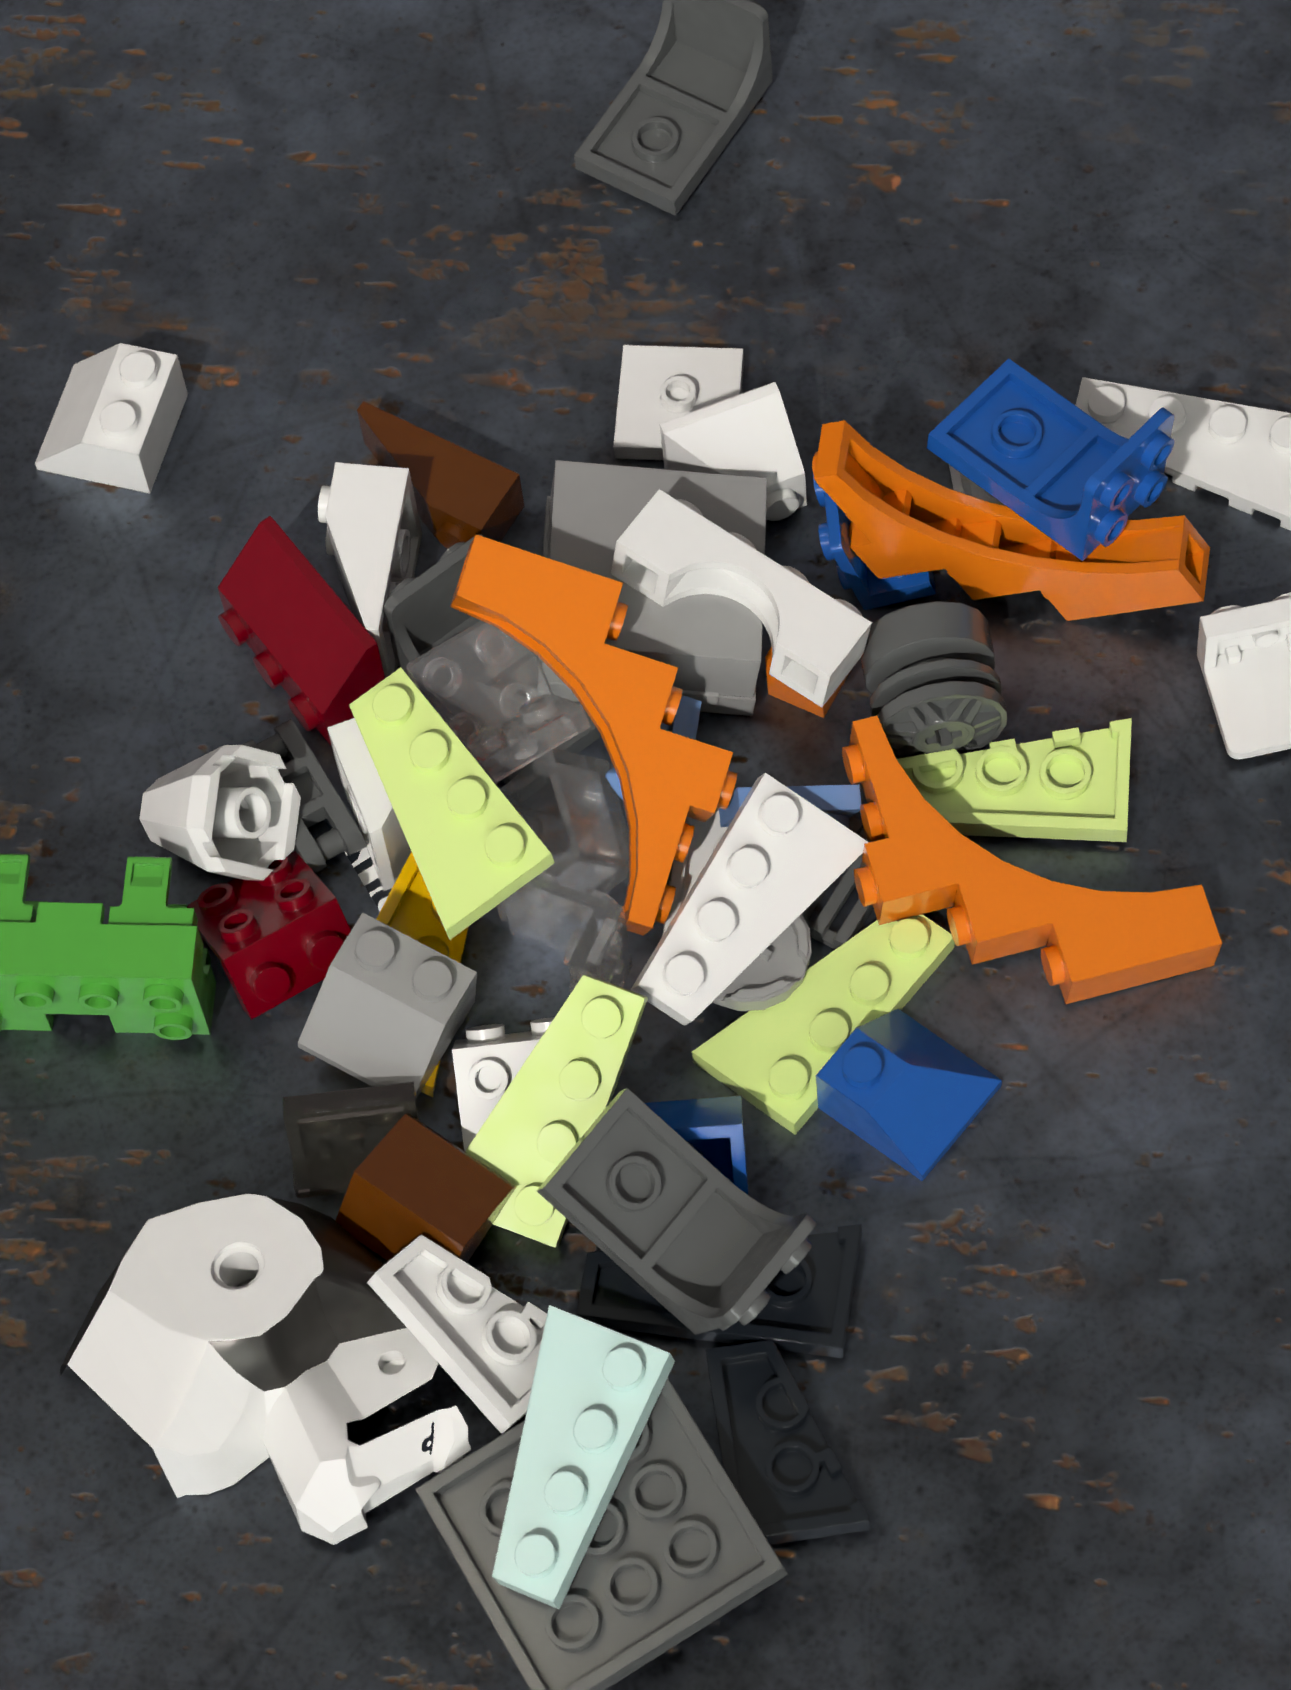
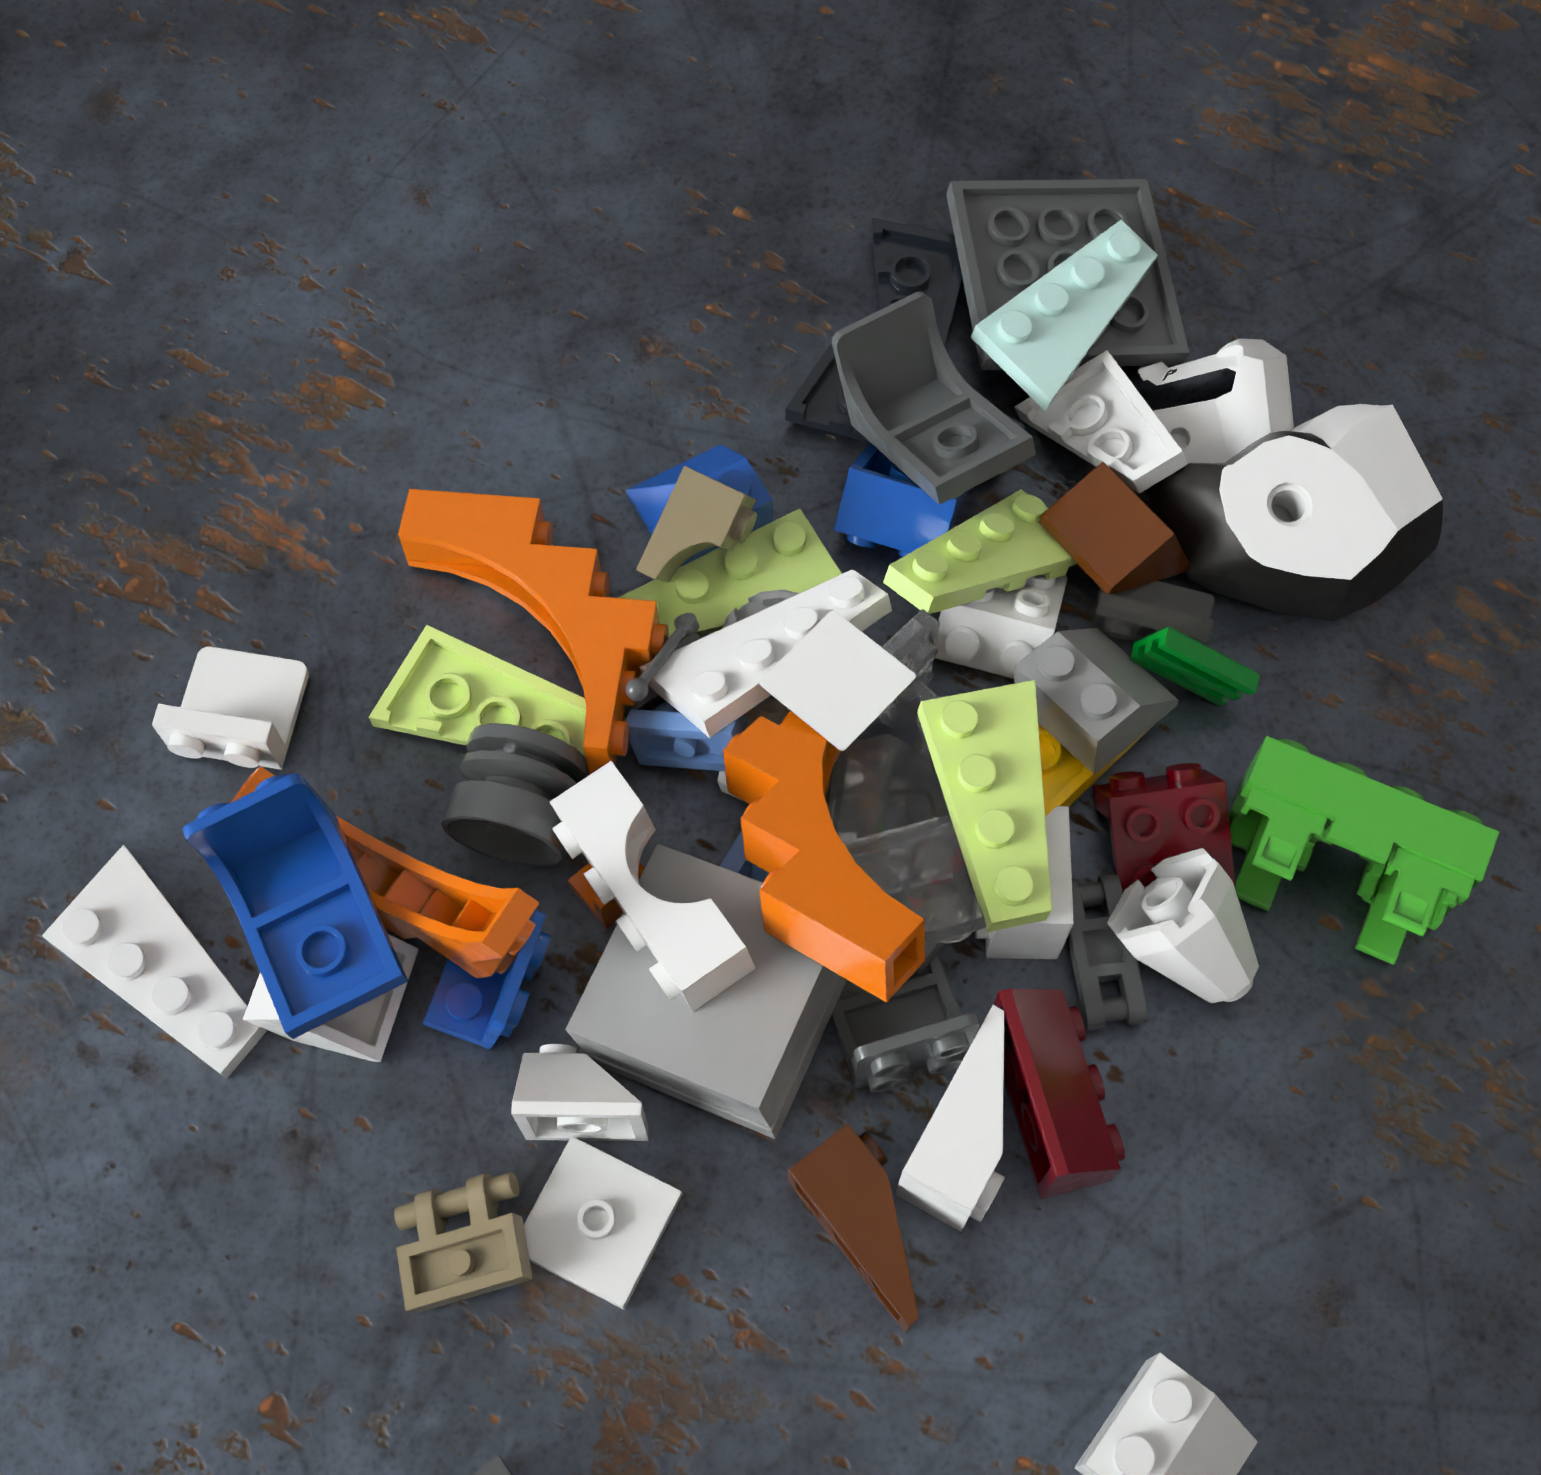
camera: 165 degrees left, 5 degrees up
none -> dark tan plate [394,1172,533,1313]
none -> dark grey hinge [625,613,699,701]
none -> dark tan arch [636,466,757,582]
none -> white sticker [759,610,916,751]
none -> green tile [1130,626,1260,706]

